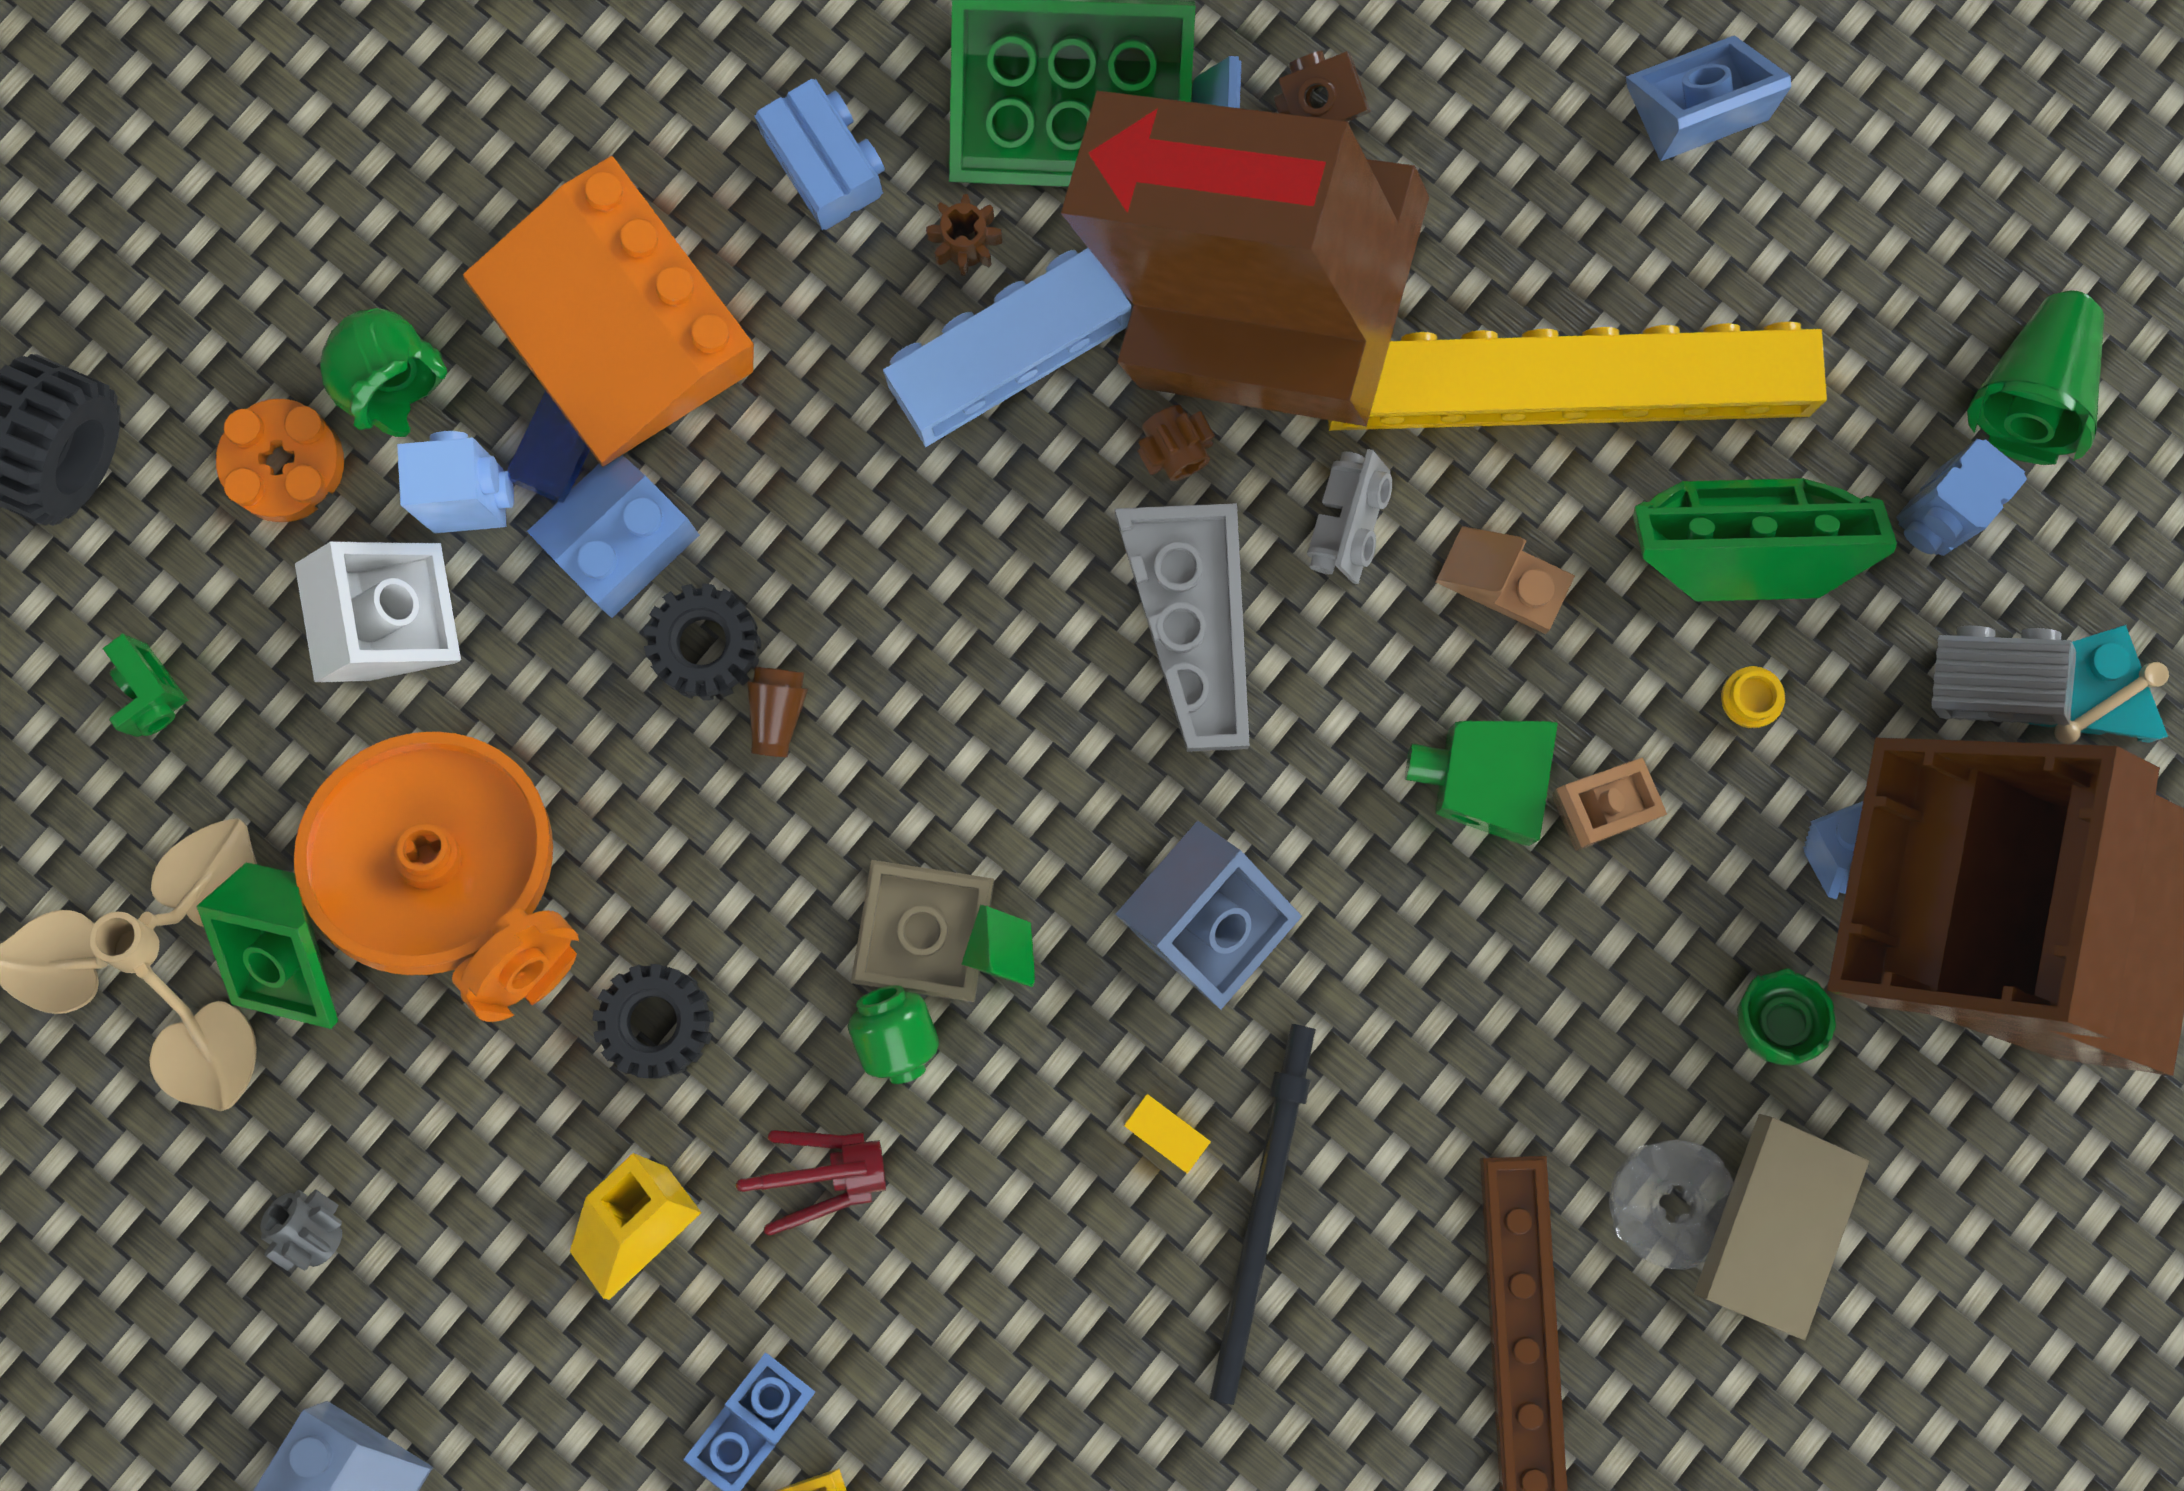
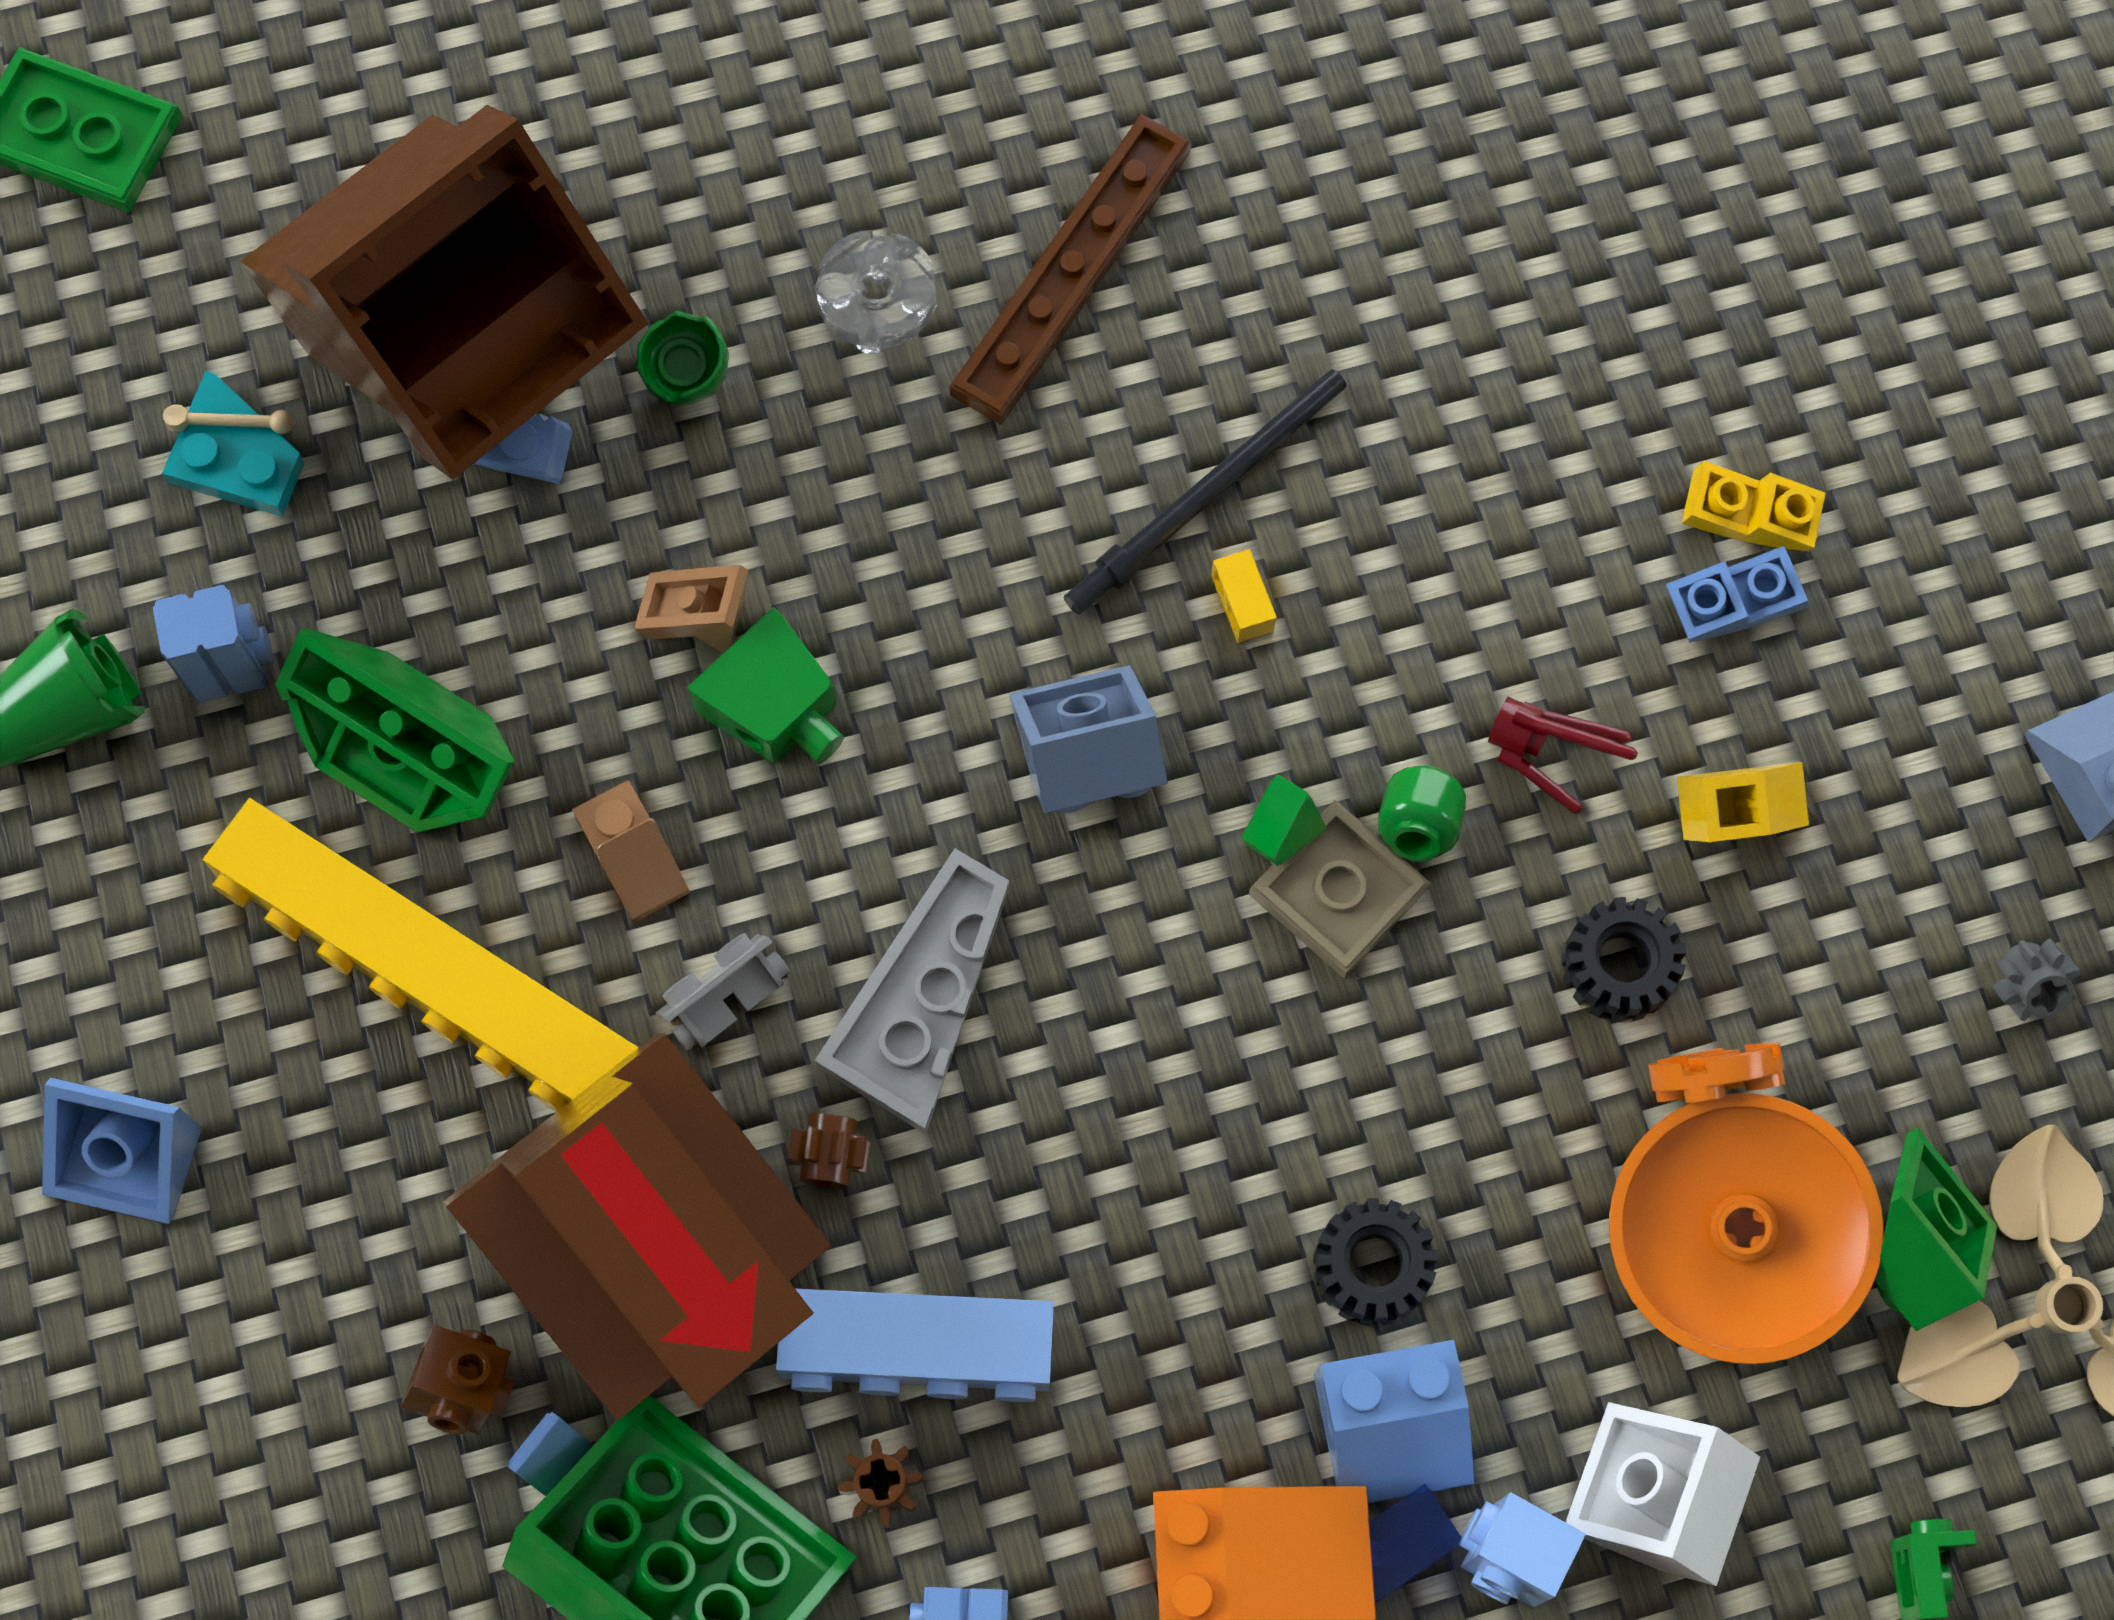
camera: 150 degrees left, 10 degrees down
reddish brown cone [747,667,808,758] -> none
dark tan tile [1693,1114,1869,1340] -> none
yellow plate [1721,666,1785,728] -> none
light grey brick [1932,626,2076,726] -> none

